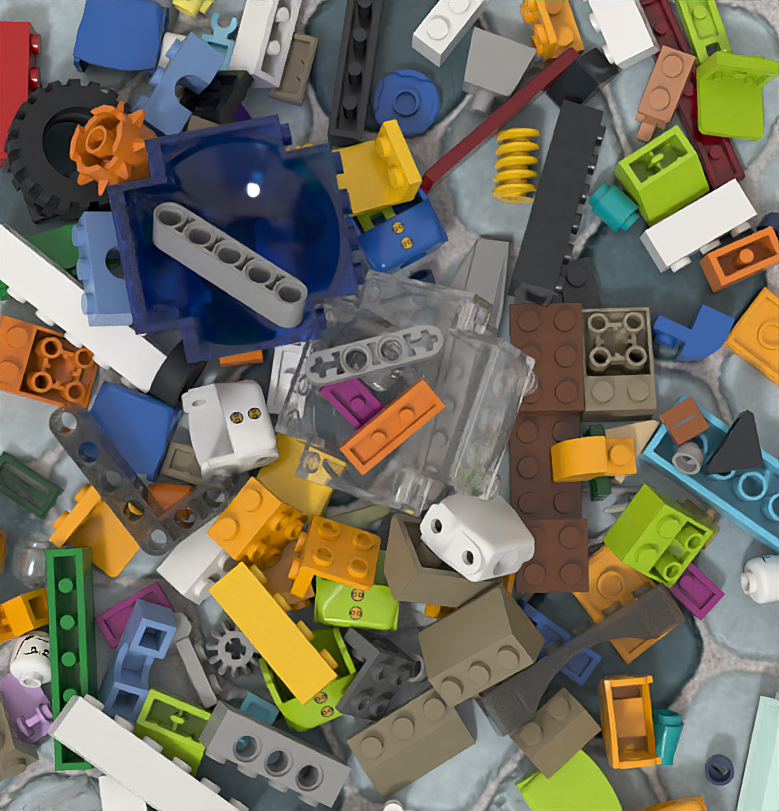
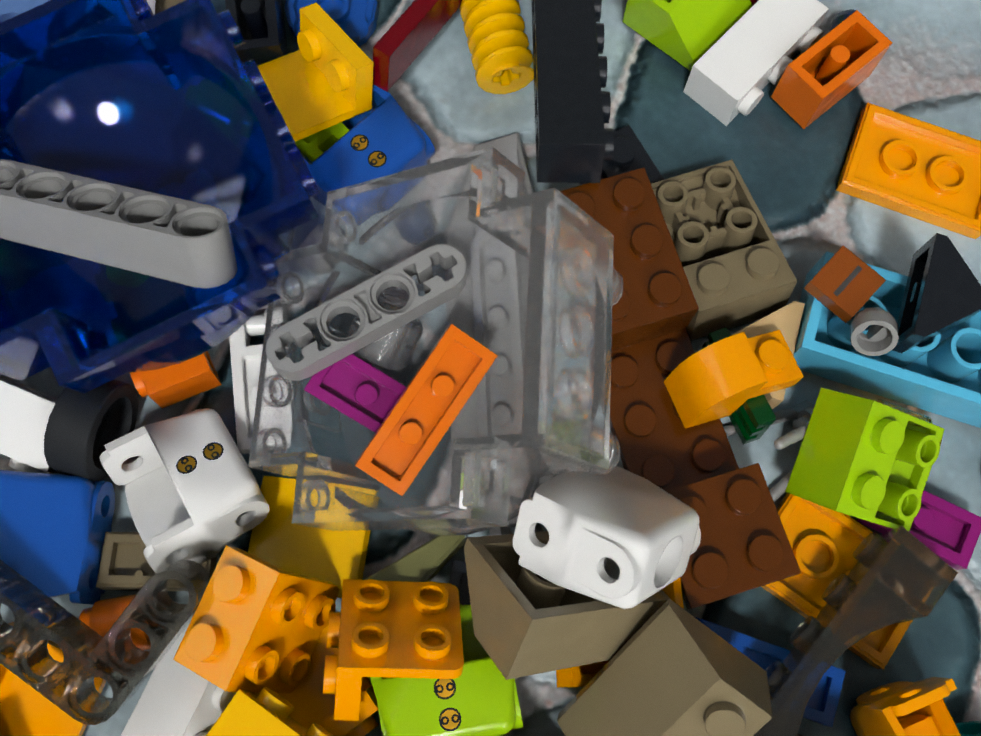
camera: 15 degrees left, 10 degrees down
teal brick [587,181,640,233] -> none
blue brick [651,304,735,363] -> none

